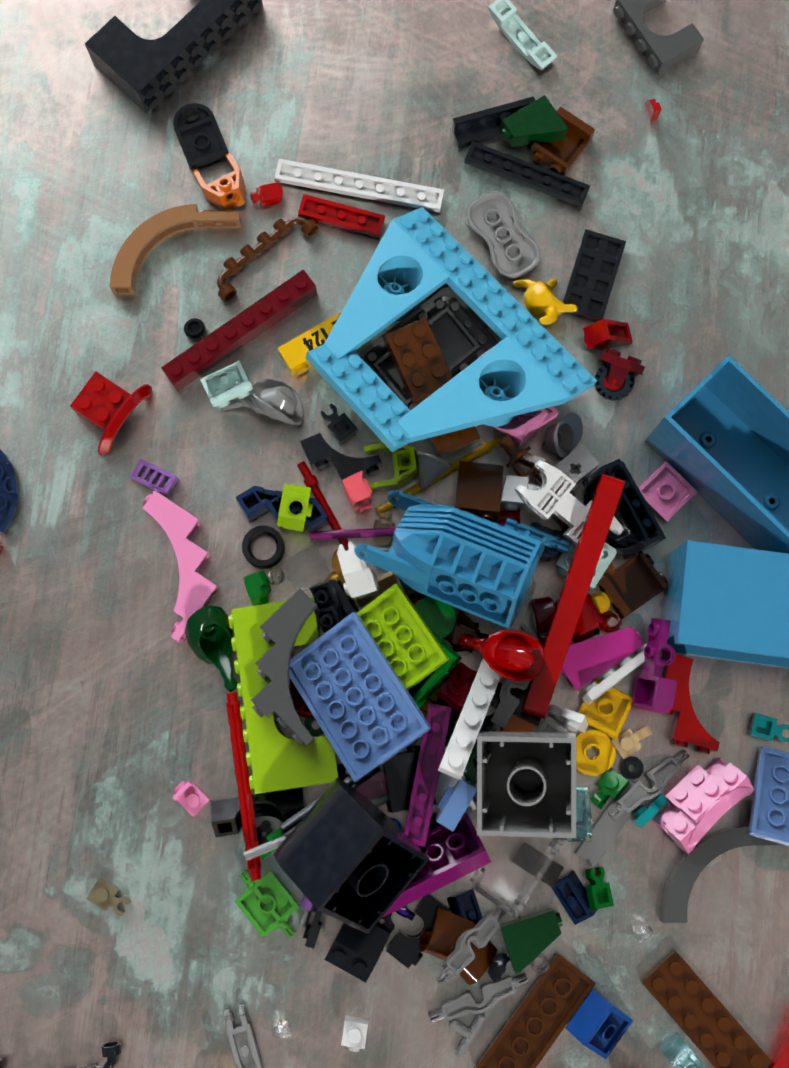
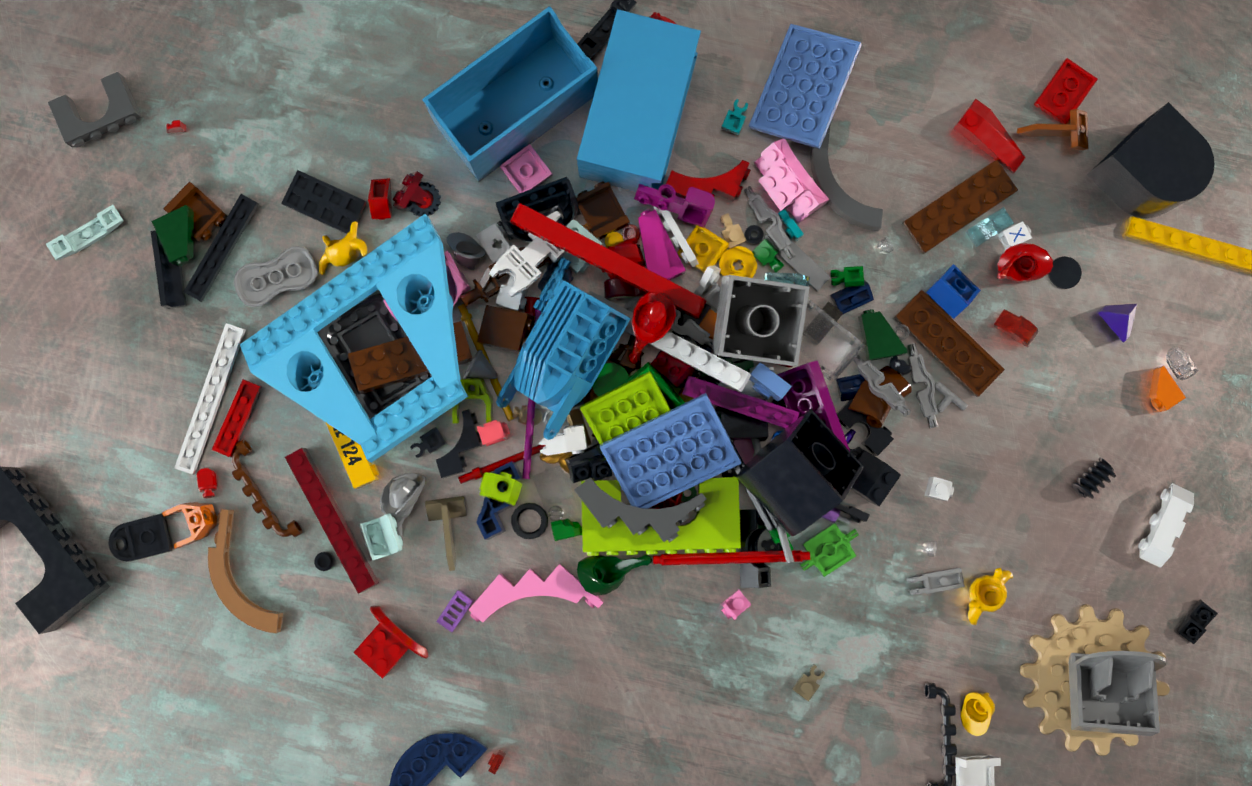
camera: 80 degrees left, 5 degrees up
none -> dark tan piece [425,496,467,571]

